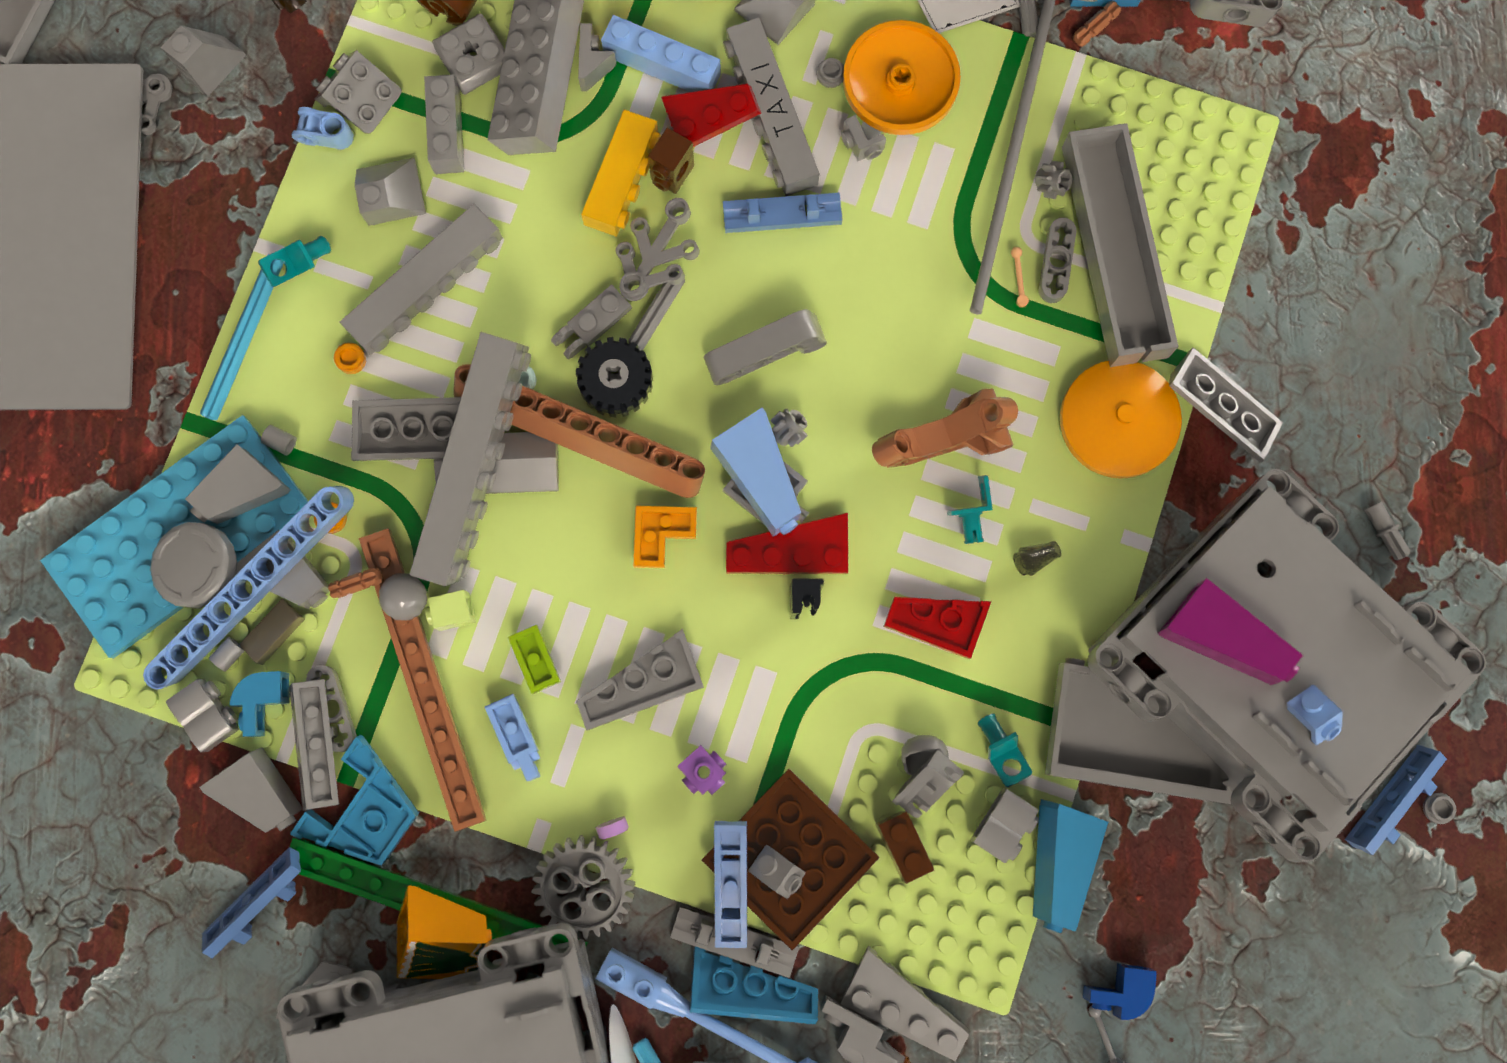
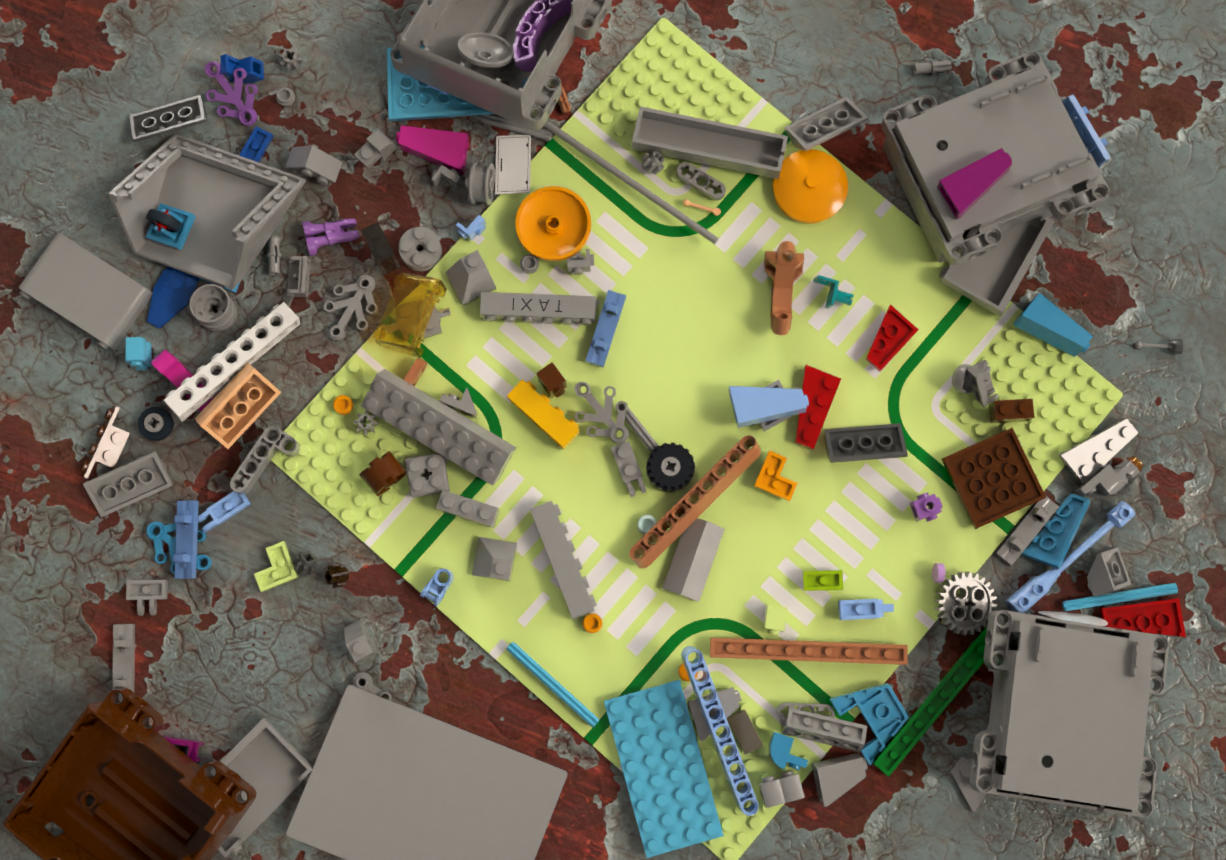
camera: 65 degrees left, 0 degrees up
light grey piece [150,522,237,608] -> none
light grey slope [185,444,291,524] -> none
medium blue hinge [202,847,301,958] -> none
light grey hinge [209,637,244,672] -> none
teal bracket [258,236,331,287] -> none
light grey hinge [261,425,297,456] -> none
light grey bracket [315,50,402,134] -> none
nougat axle [328,568,383,598] -> none
light grey slope [351,397,461,461] -> none
light grey hair [379,573,427,621] -> none
light orange slope [397,886,492,979] -> none
light grey piece [410,332,531,586] -> none
light grey wing [576,629,704,731] -> none
light blue brick [601,15,721,92] -> none
red wing [661,84,761,147] -> none
light grey beam [704,309,827,385] -> none
medium blue hinge [714,821,747,948] -> none
light grey bracket [748,844,805,898] -> none
light grey gear [770,409,808,447] -> none
black hinge [790,579,824,619] -> none
light grey brick [970,788,1039,863] -> none
teal bracket [978,714,1032,788] -> none
clear smoke cone [1013,541,1061,576] -> none
blue brick [1083,963,1157,1020] -> none
light blue bracket [1287,684,1343,745] -> none
light grey plate [1423,793,1456,824] -> none
none -> dark grey slope [824,423,908,463]

